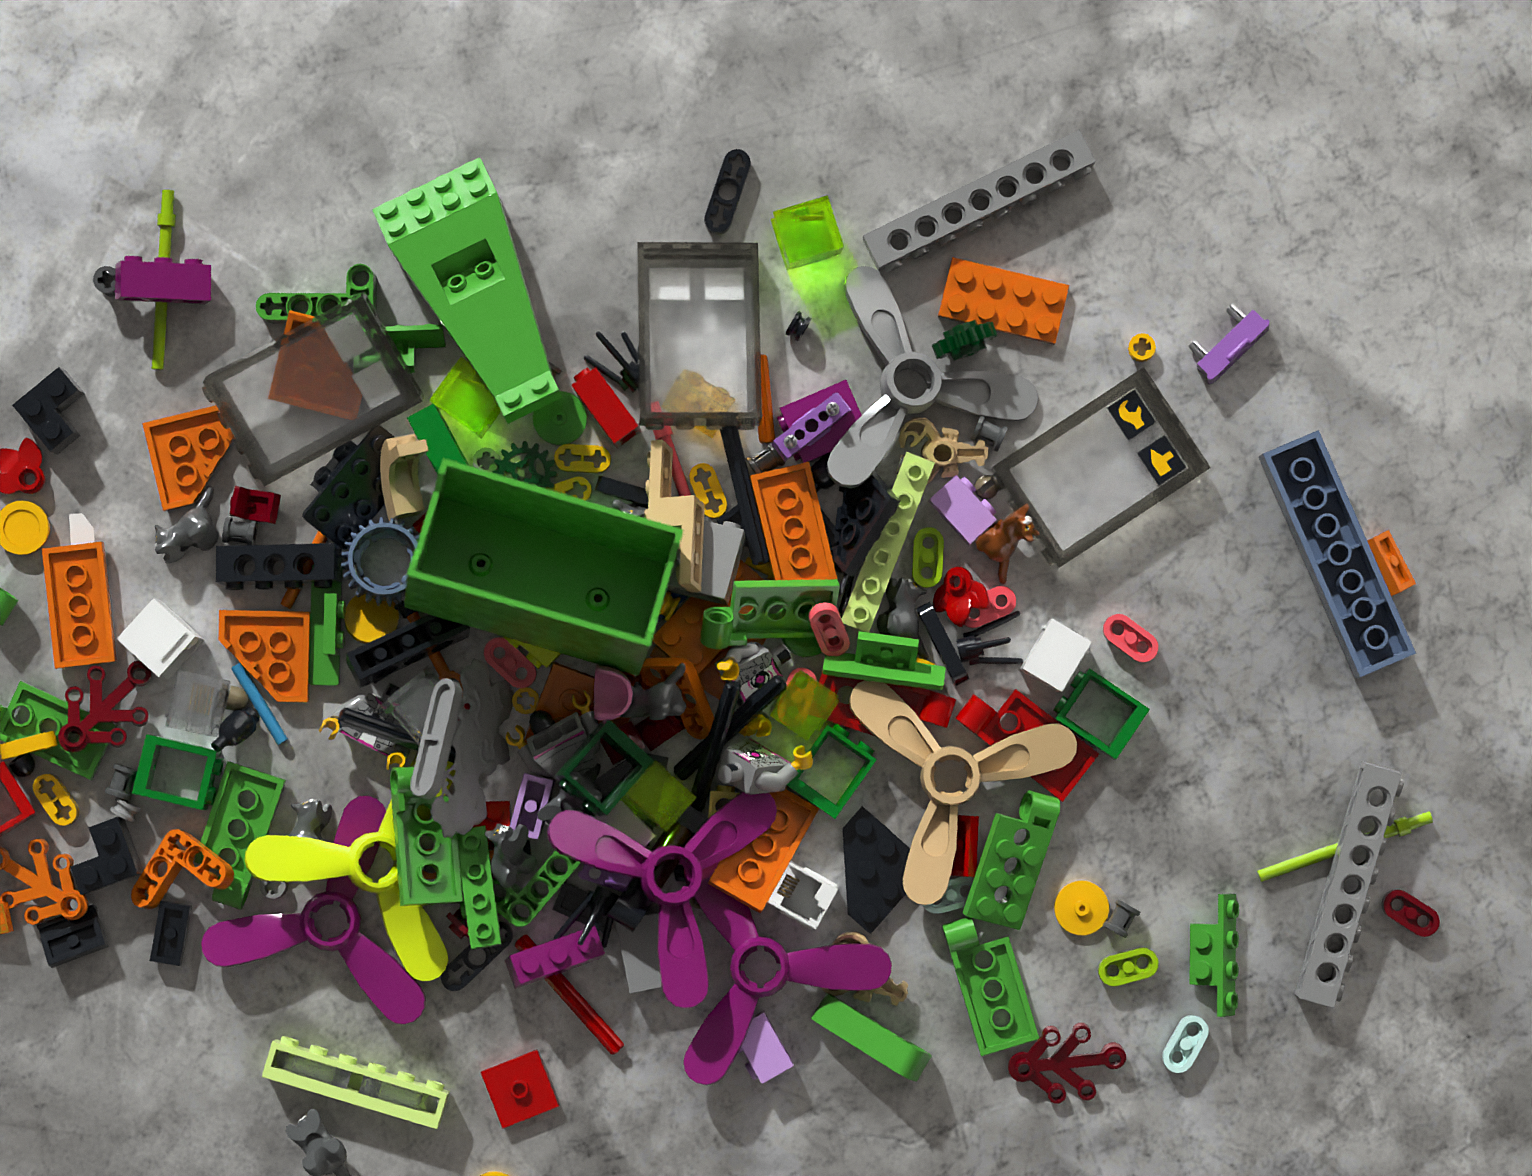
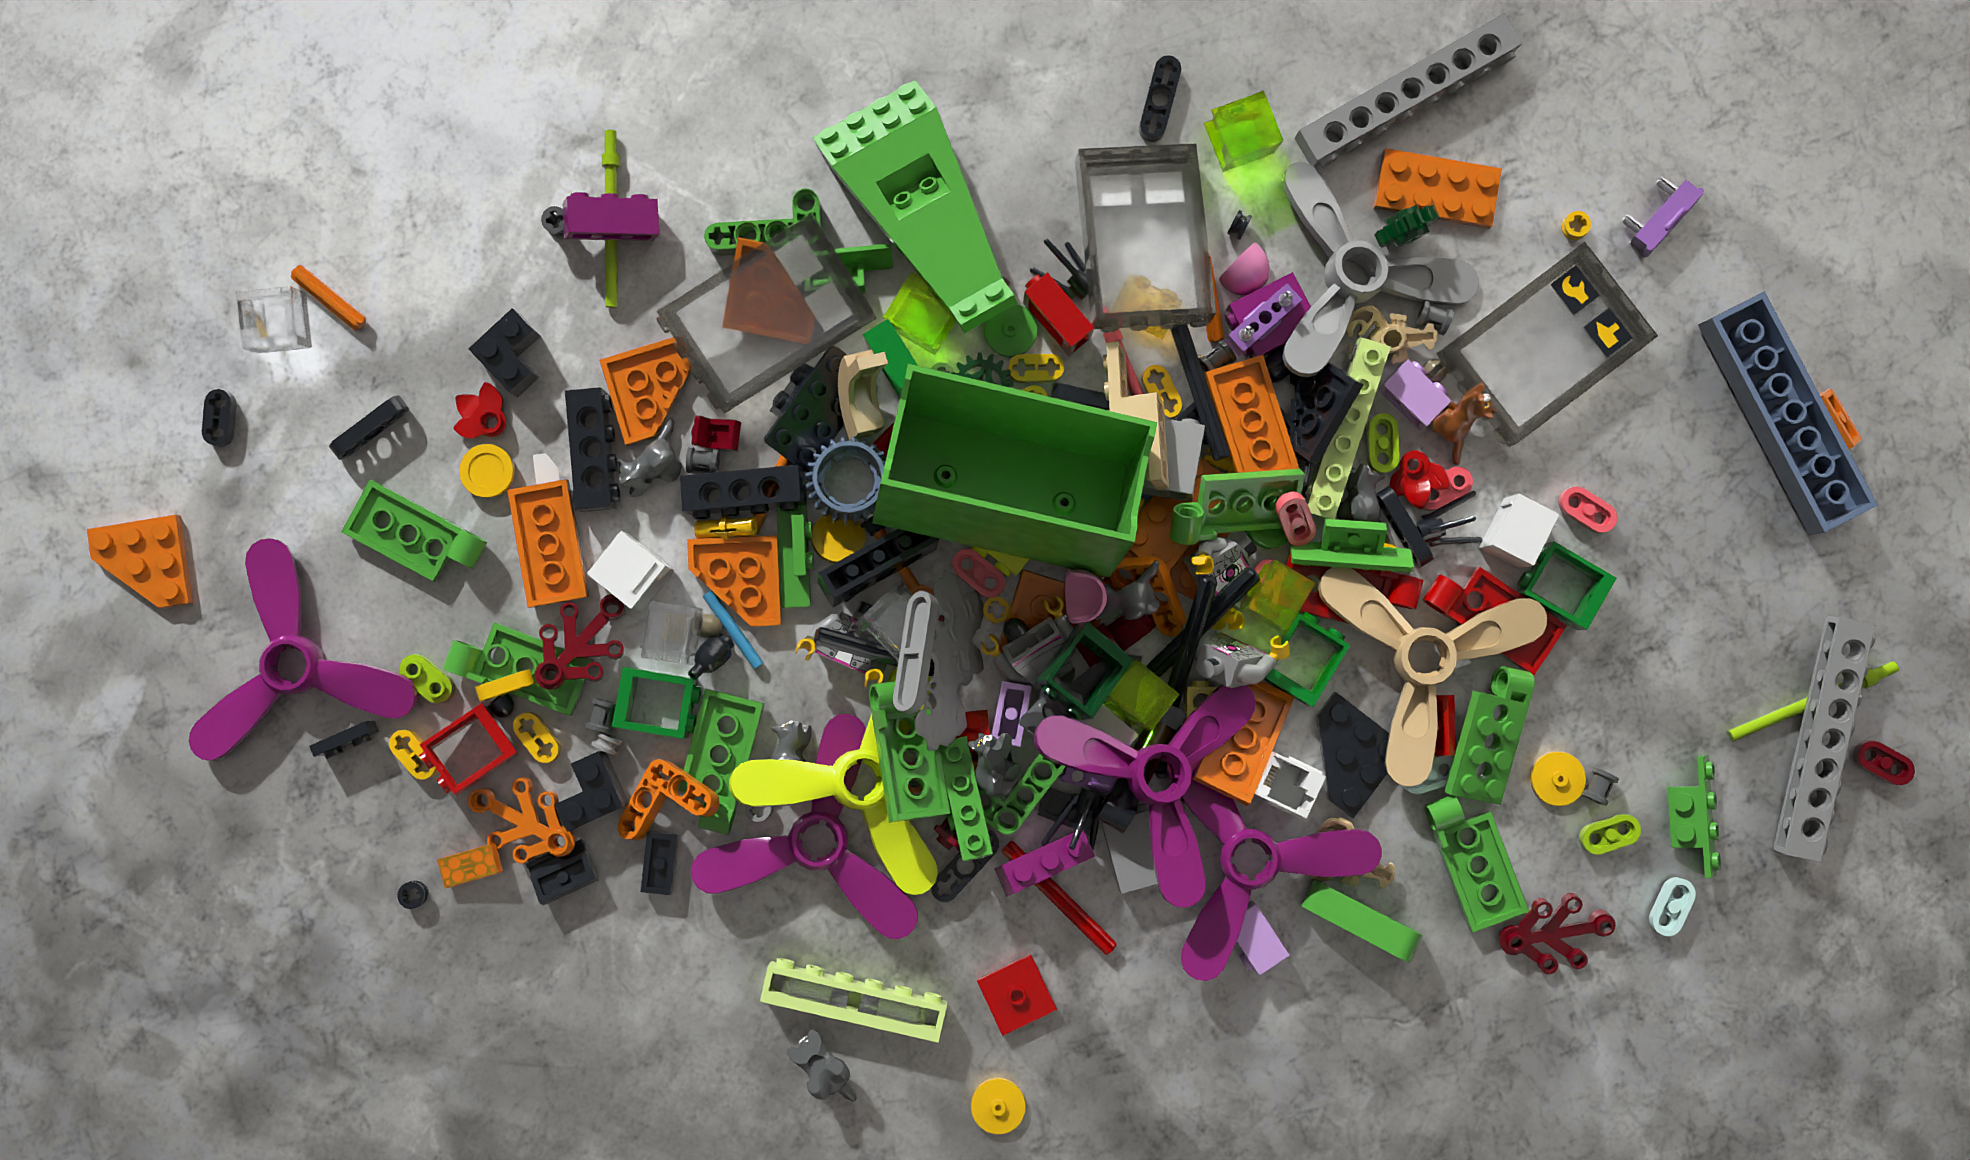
camera: 15 degrees left, 0 degrees up
none -> black brick [565,387,620,512]
none -> yellow pin [694,516,758,539]
none -> bright pink helmet [1219,242,1270,295]

